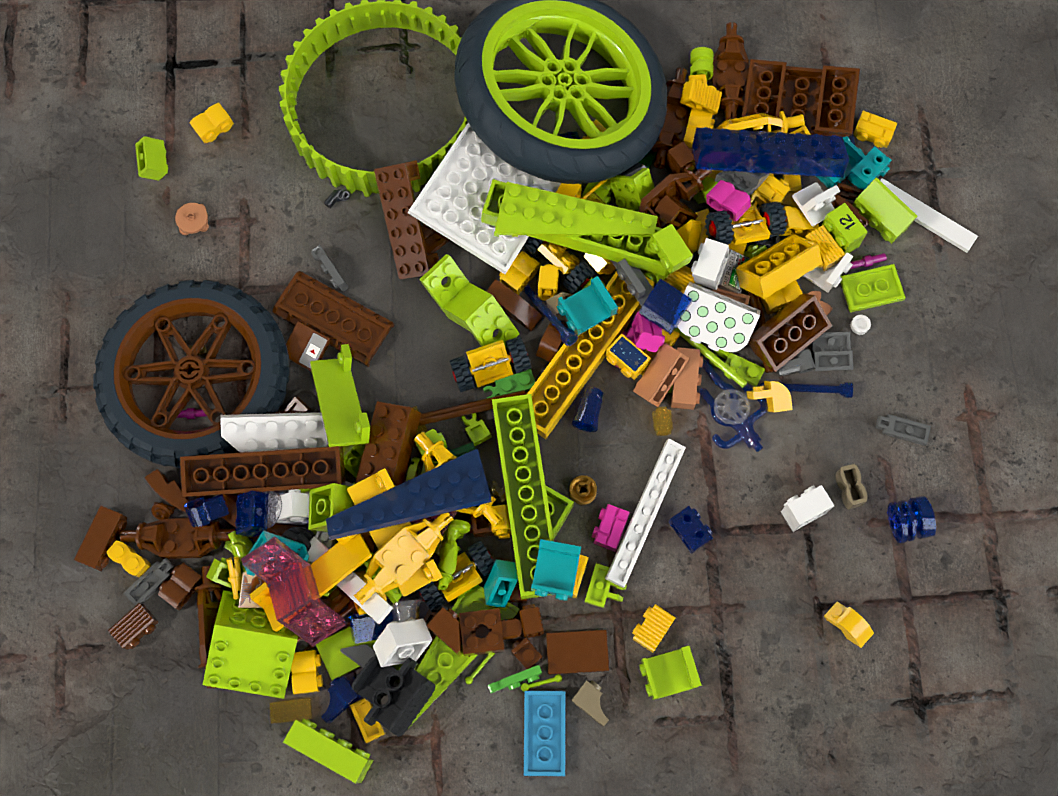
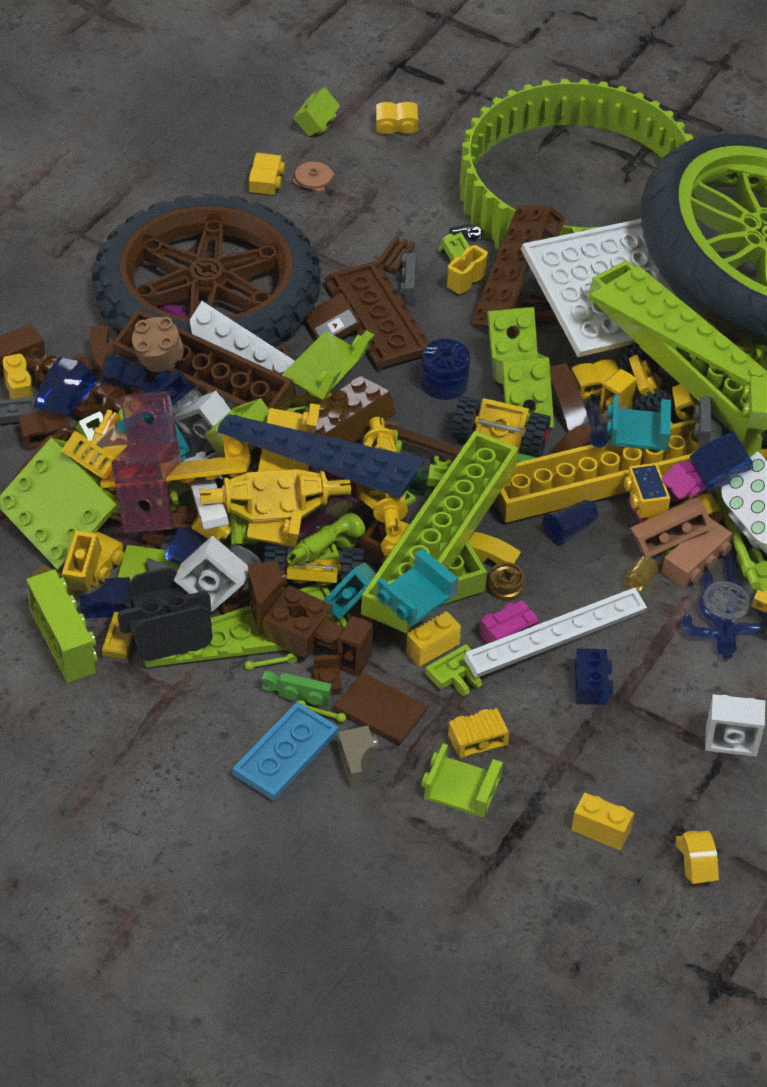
camera: 30 degrees right, 25 degrees down
none -> clear blue slope [33,356,98,414]
none -> yellow slope [61,431,118,480]
none -> yellow brick [62,531,102,592]
none -> medium nougat brick [132,317,184,372]
none -> yellow brick [249,152,285,195]
none -> reddish brown tile [377,236,415,274]
none -> clear blue wheel [421,338,470,400]
none -> lime bracket [437,232,470,261]
none -> yellow brick [447,245,488,294]
none -> yellow slope [469,532,521,564]
none -> yellow brick [571,792,634,851]

